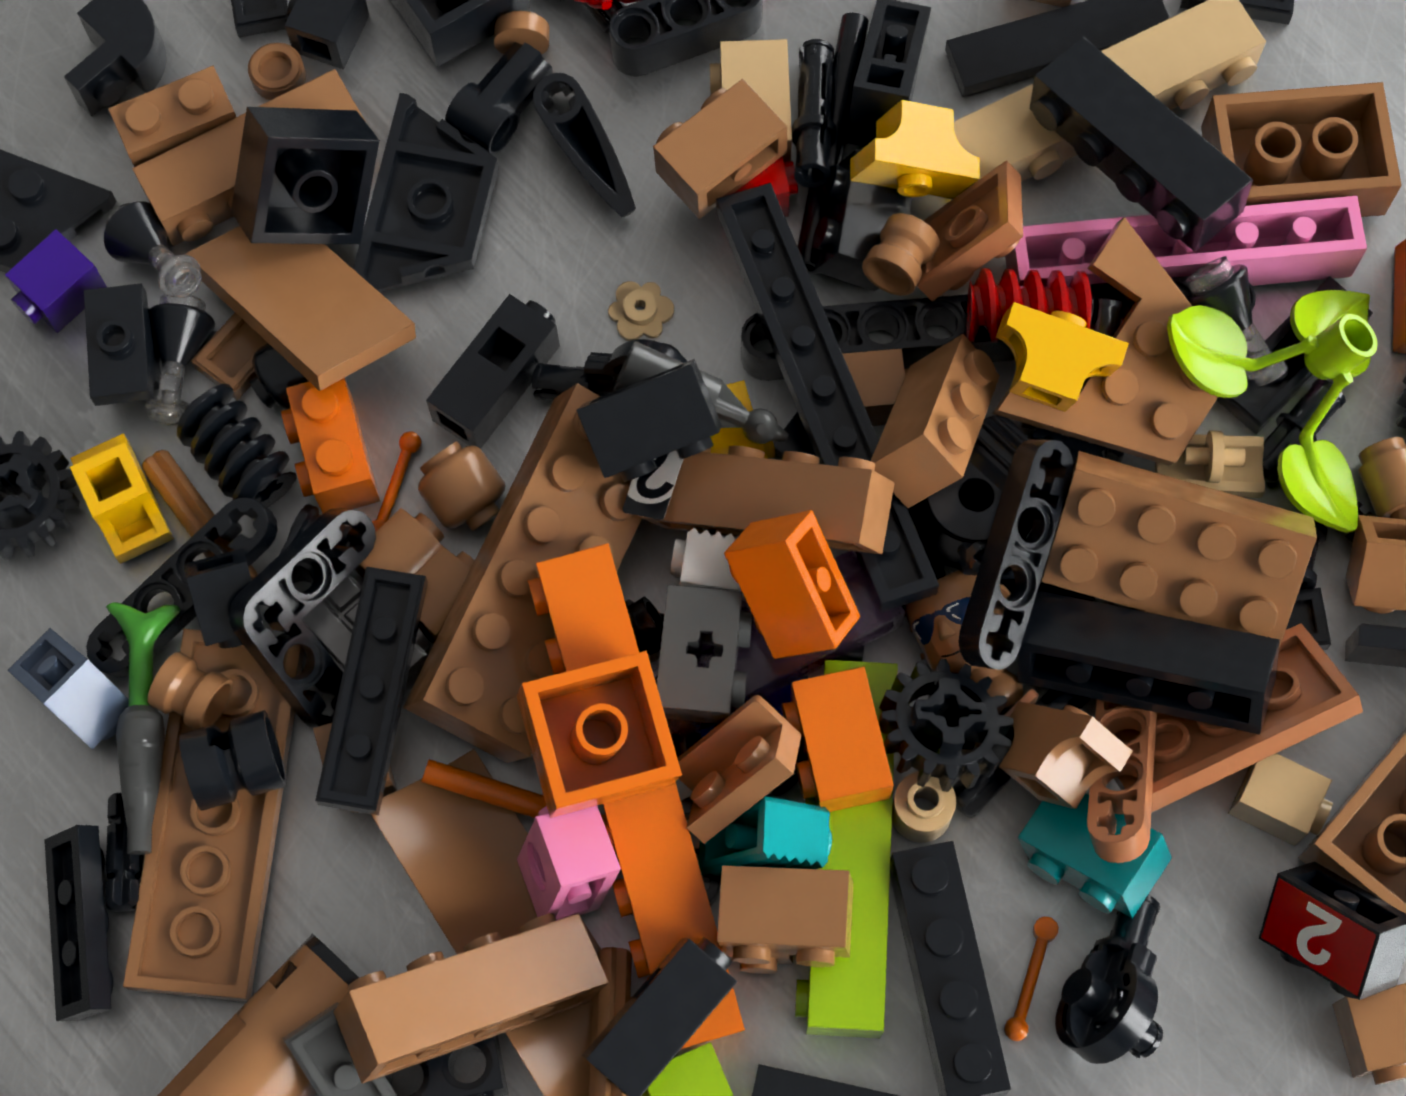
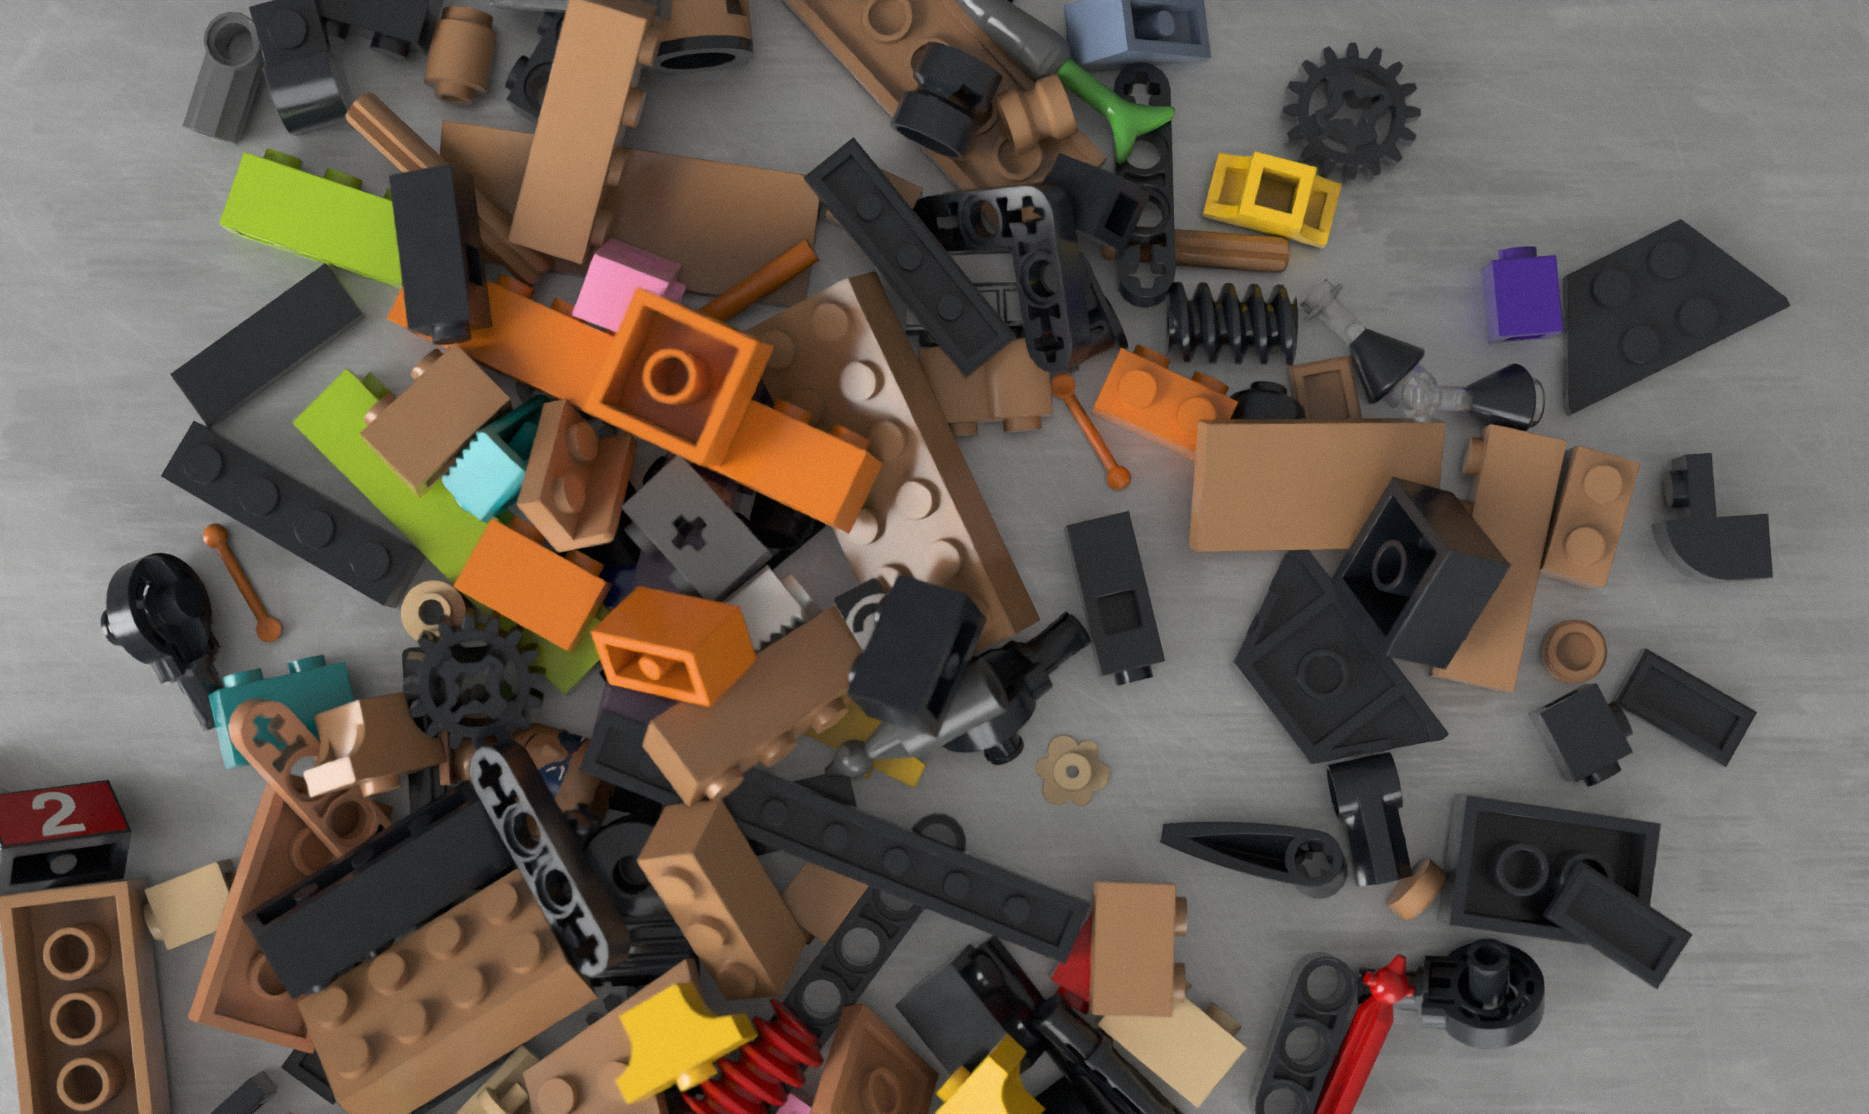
camera: 130 degrees right, 15 degrees up
black brick [84,283,162,406] -> none
medium nougat head [418,441,506,532] -> none
medium nougat wheel [862,213,940,296] -> none

